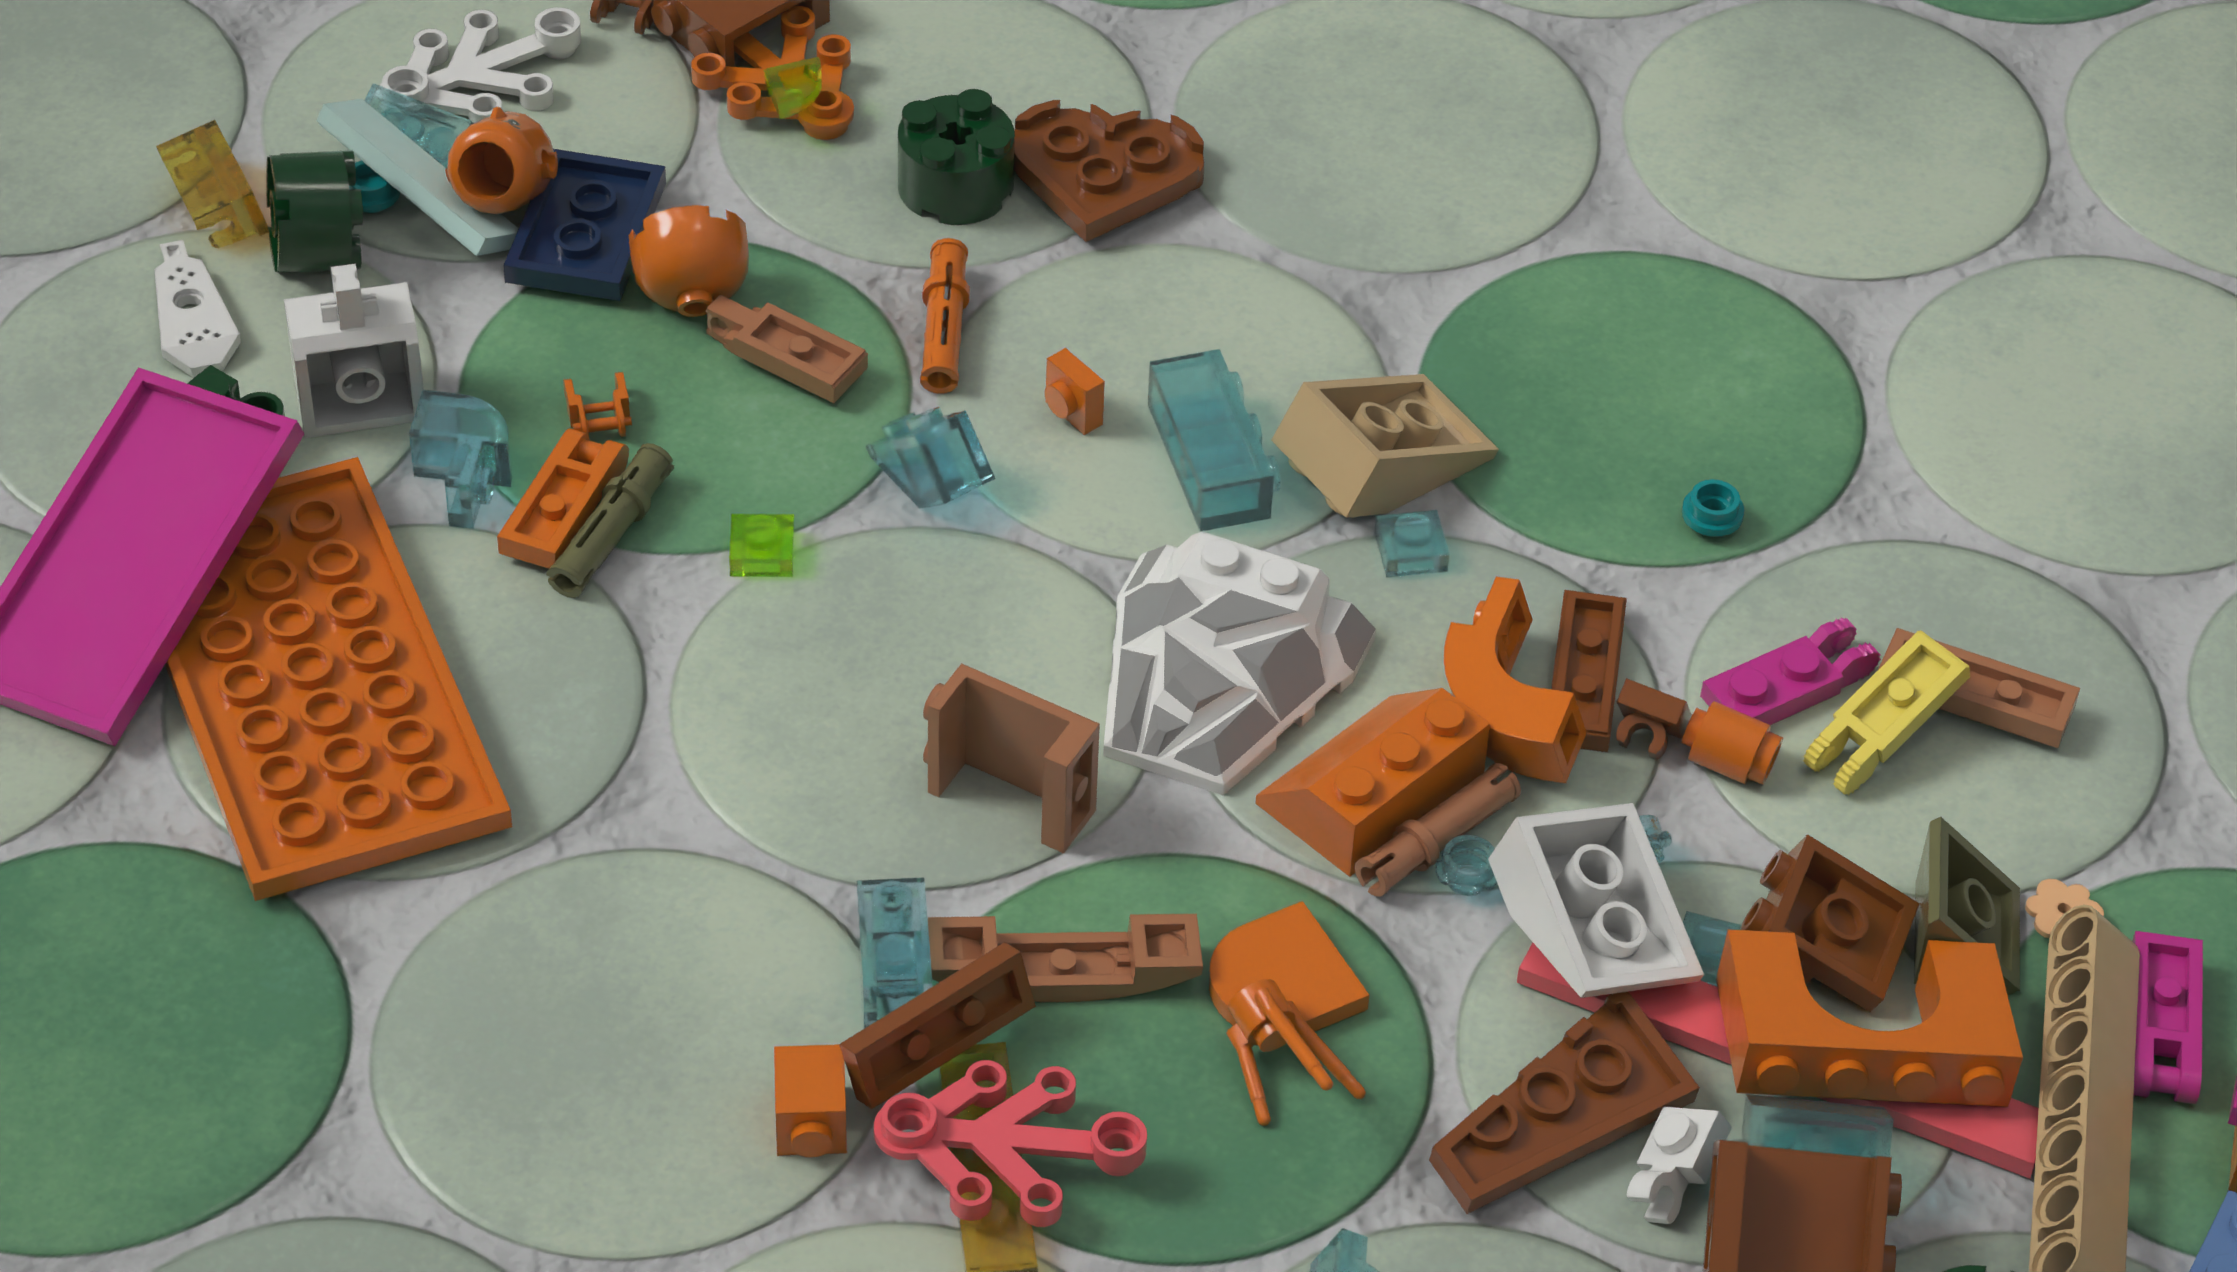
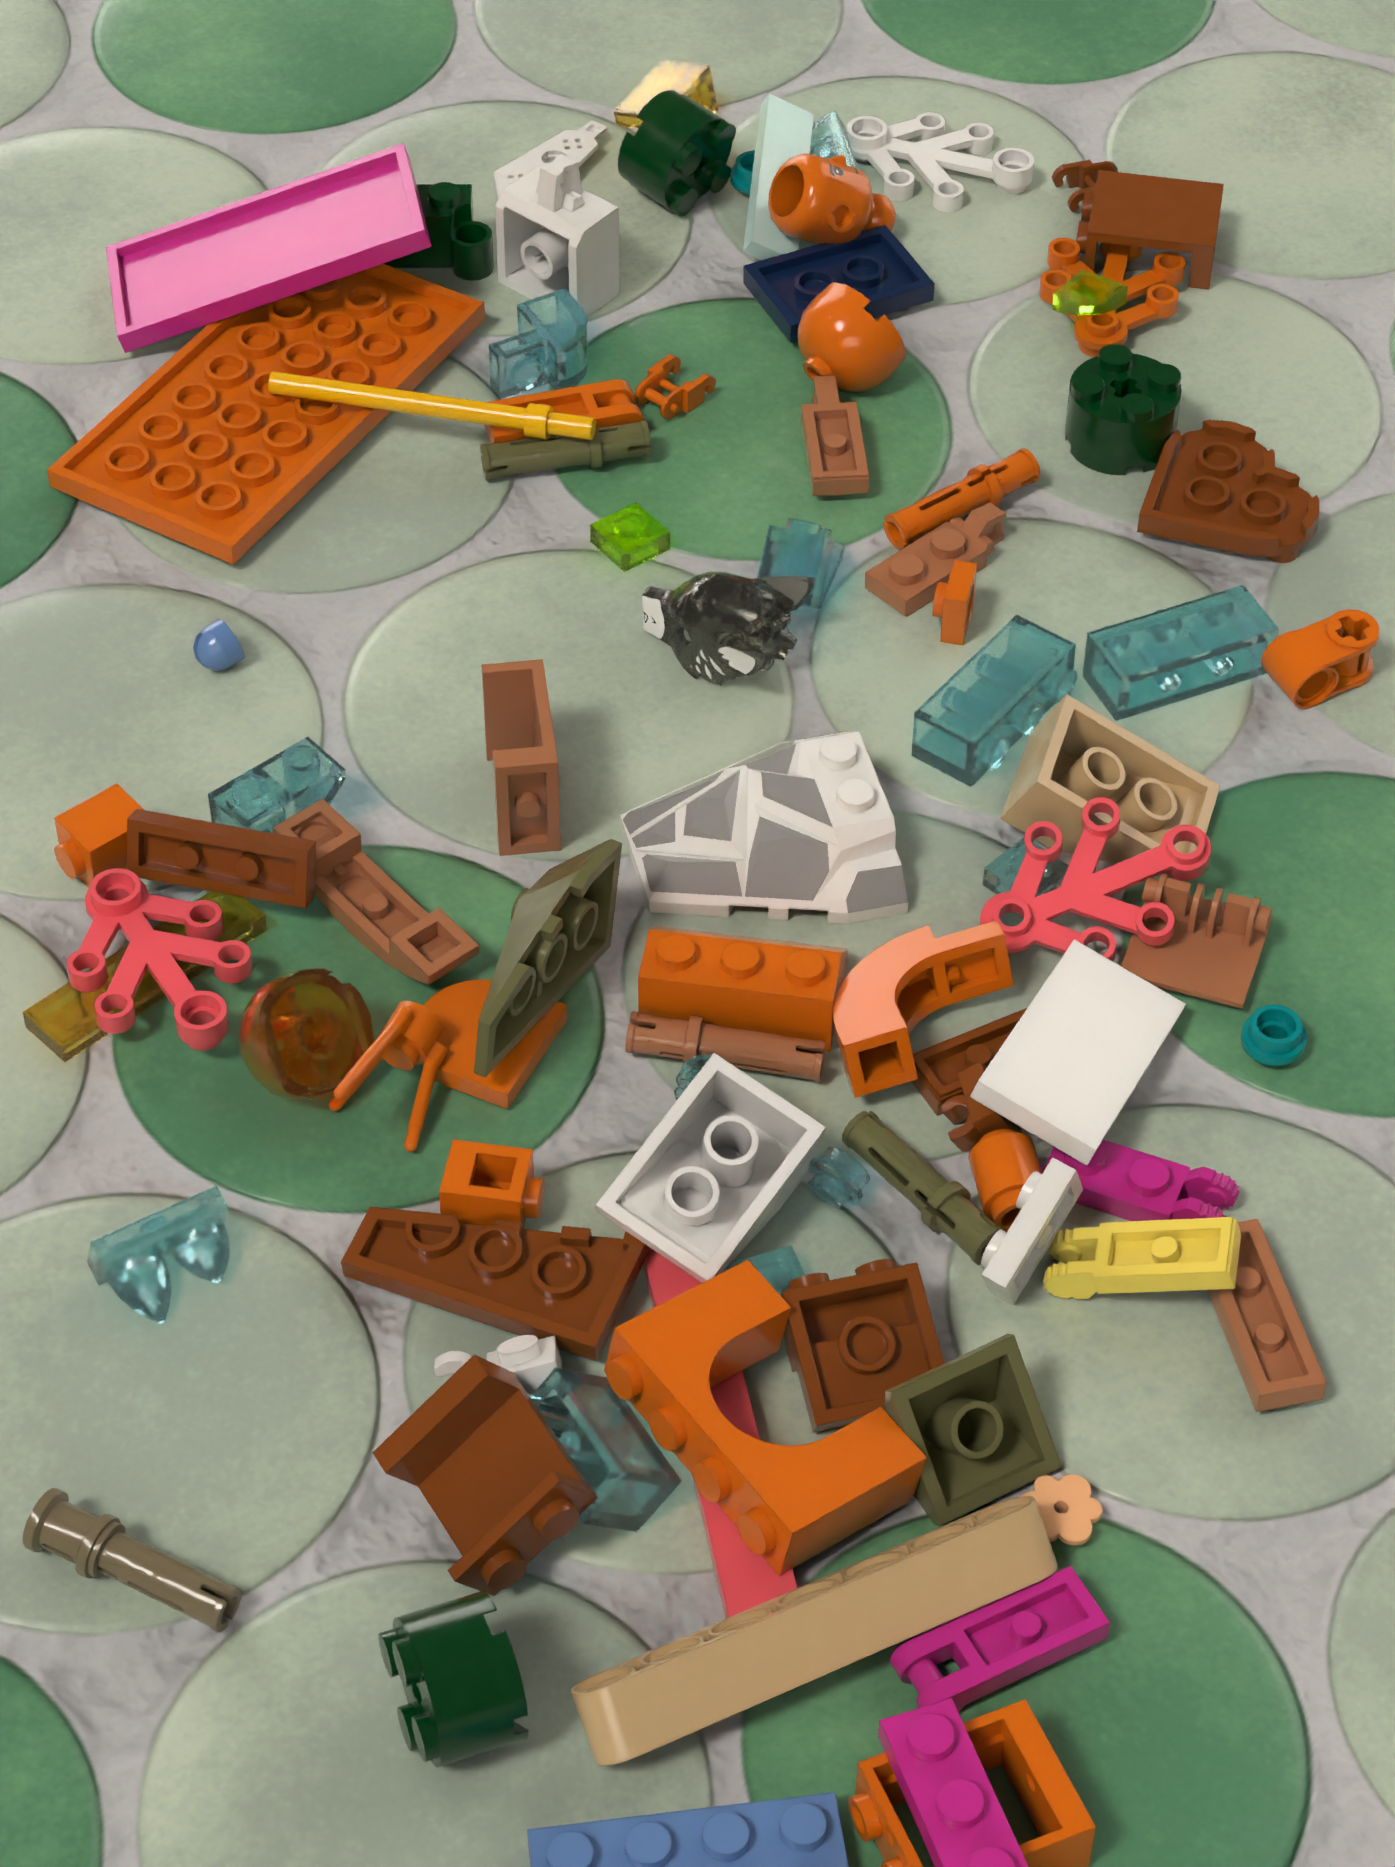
camera: 55 degrees right, 0 degrees up
none -> medium blue hinge [193,619,245,671]
none -> clear orange cylinder [238,968,374,1102]
none -> yellow bar [268,371,596,440]
none -> orange brick [439,1139,545,1229]
none -> olive wedge [474,839,622,1078]
none -> clear smoke piece [642,572,815,686]
none -> olive pin [842,1111,1006,1265]
none -> nougat hinge [865,502,1006,617]
none -> white tile [970,939,1186,1165]
none -> coral plant [980,797,1211,961]
none -> white plate [981,1157,1083,1305]
none -> clear light blue brick [1082,585,1279,721]
none -> nougat hinge [1121,874,1273,1009]
none -> orange piece [1261,609,1380,709]

